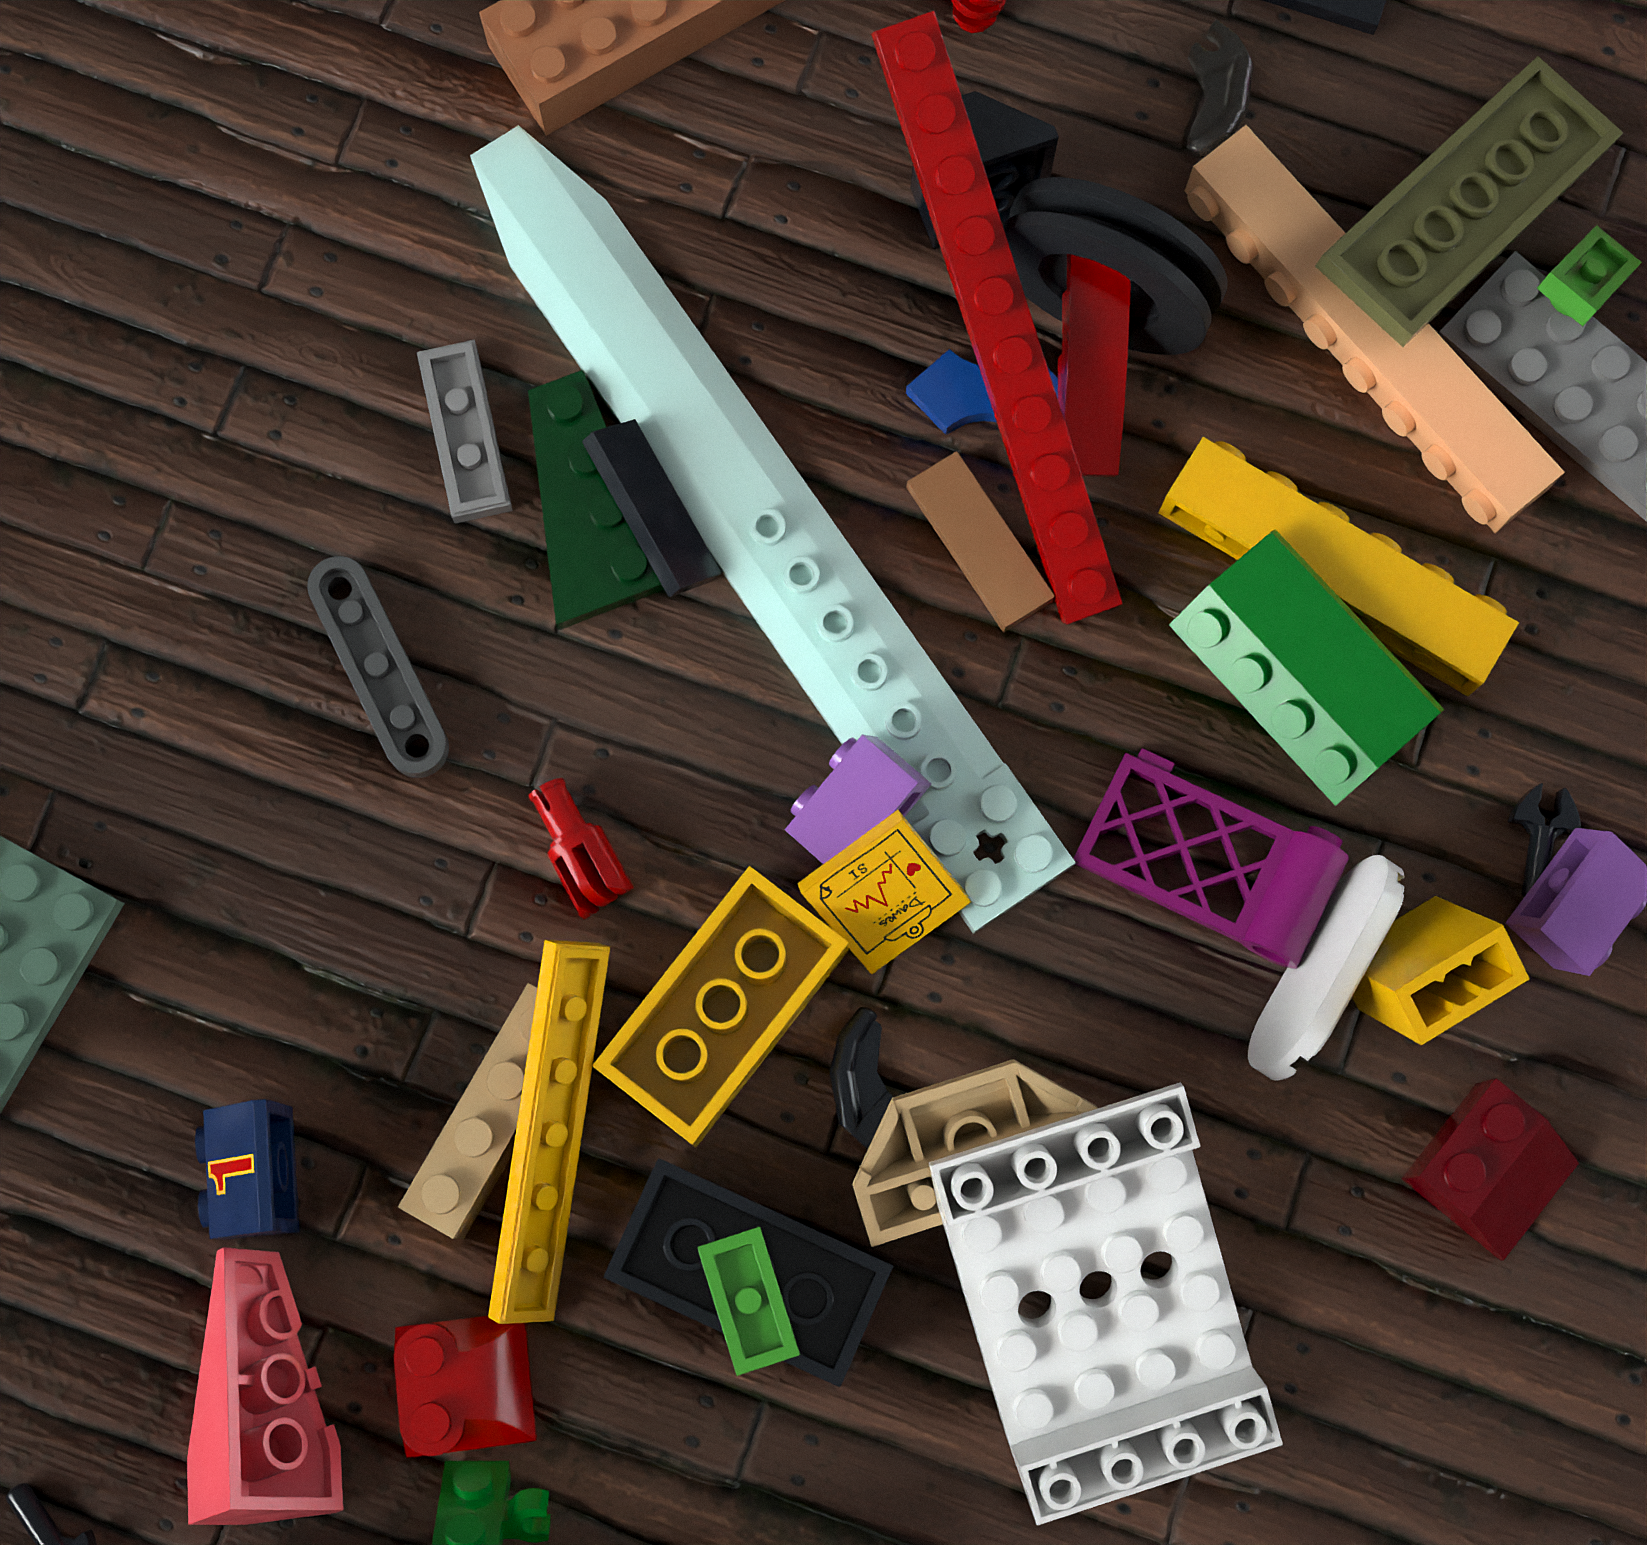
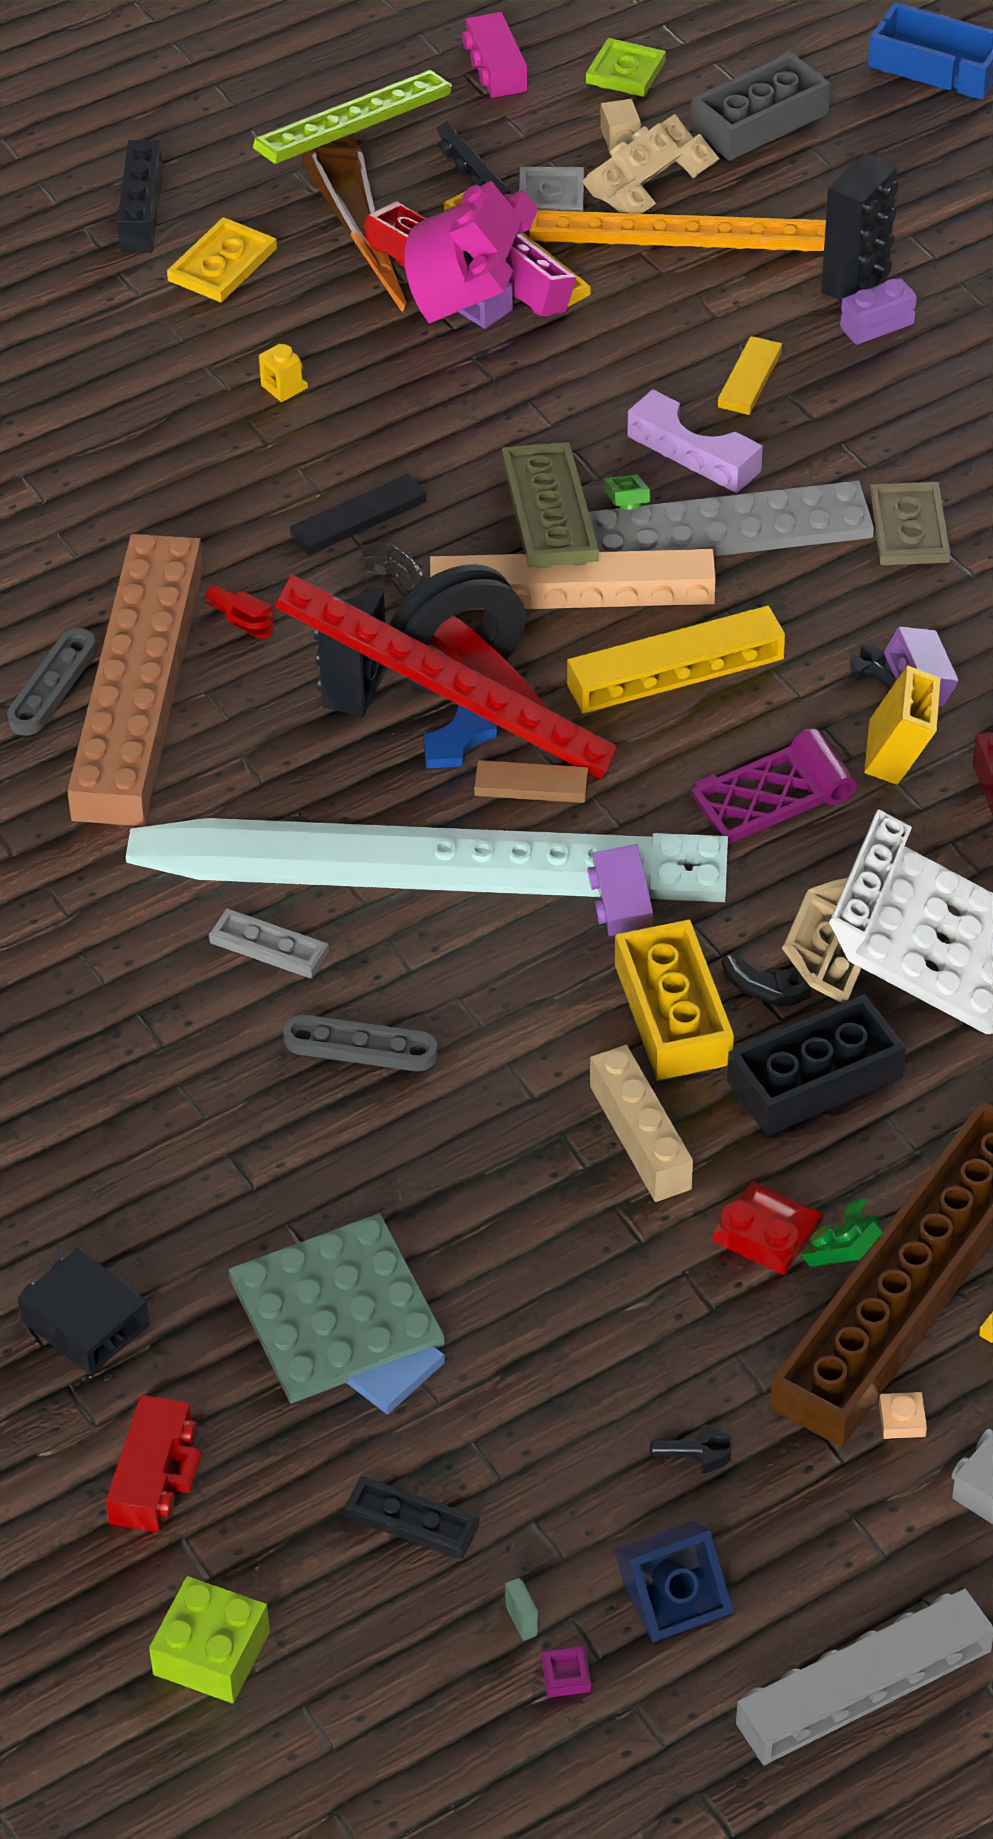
camera: 50 degrees left, 30 degrees down
coral wedge [187,1247,343,1525] -> none
dark blue slope [195,1099,300,1240] -> none
yellow tile [488,940,610,1324] -> none
dark green wing [528,370,665,631] -> none
red arm [528,778,634,919] -> none
black tile [582,419,722,597] -> none
bright green plate [697,1227,800,1376] -> none
yellow tile [797,810,971,974] -> none
green slope [1169,529,1445,806] -> none
white tile [1248,855,1405,1081] -> none

